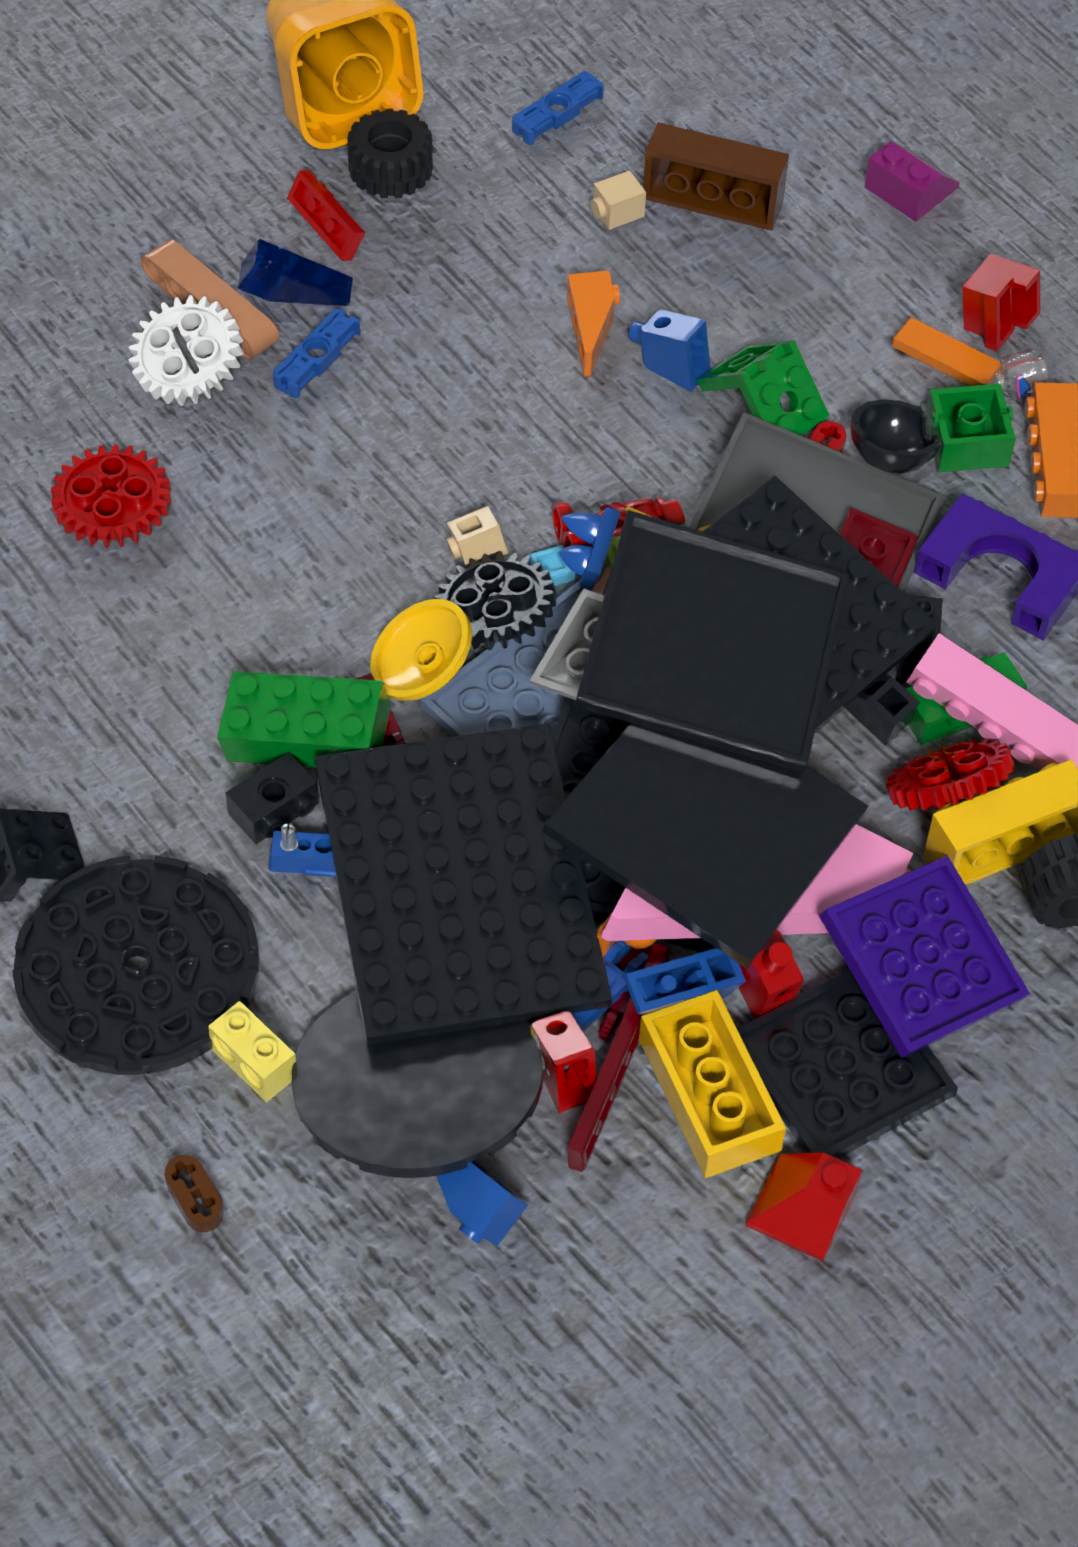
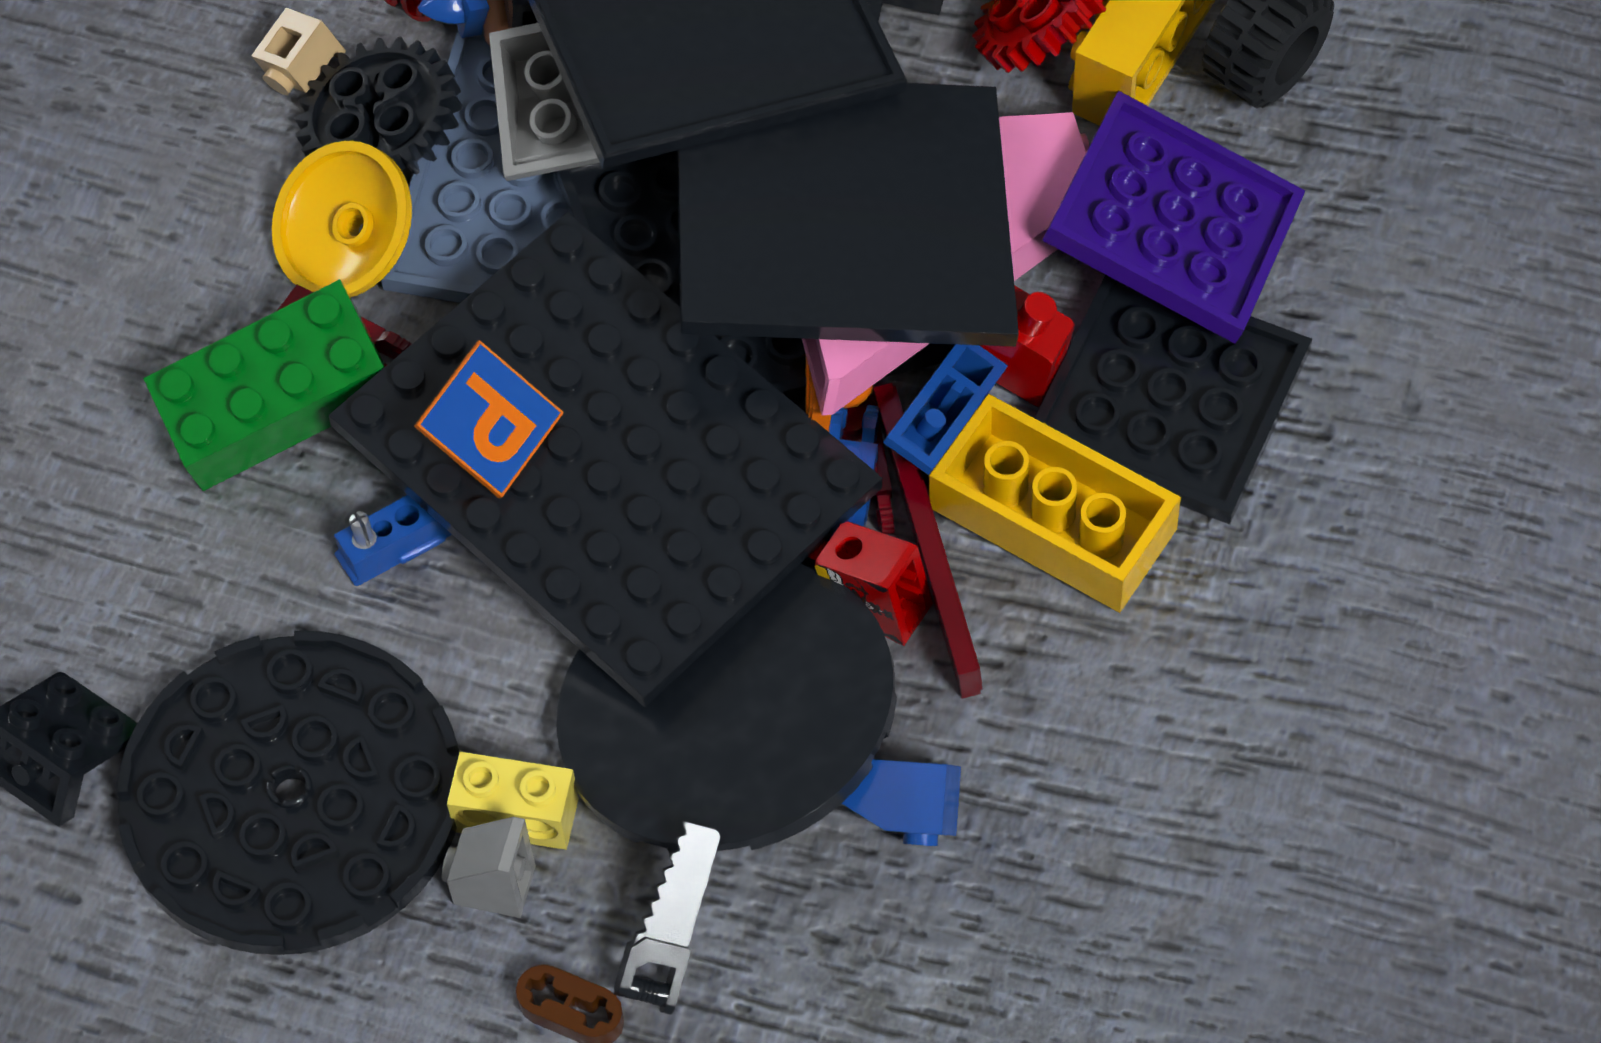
camera: 30 degrees left, 5 degrees up
black brick [225,752,319,845] -> none
medium azure tile [528,545,575,586] -> none
red slope [745,1153,862,1262] -> none
none -> blue piece [414,340,564,499]
none -> light grey slope [442,816,536,918]
none -> piece [614,821,720,1015]

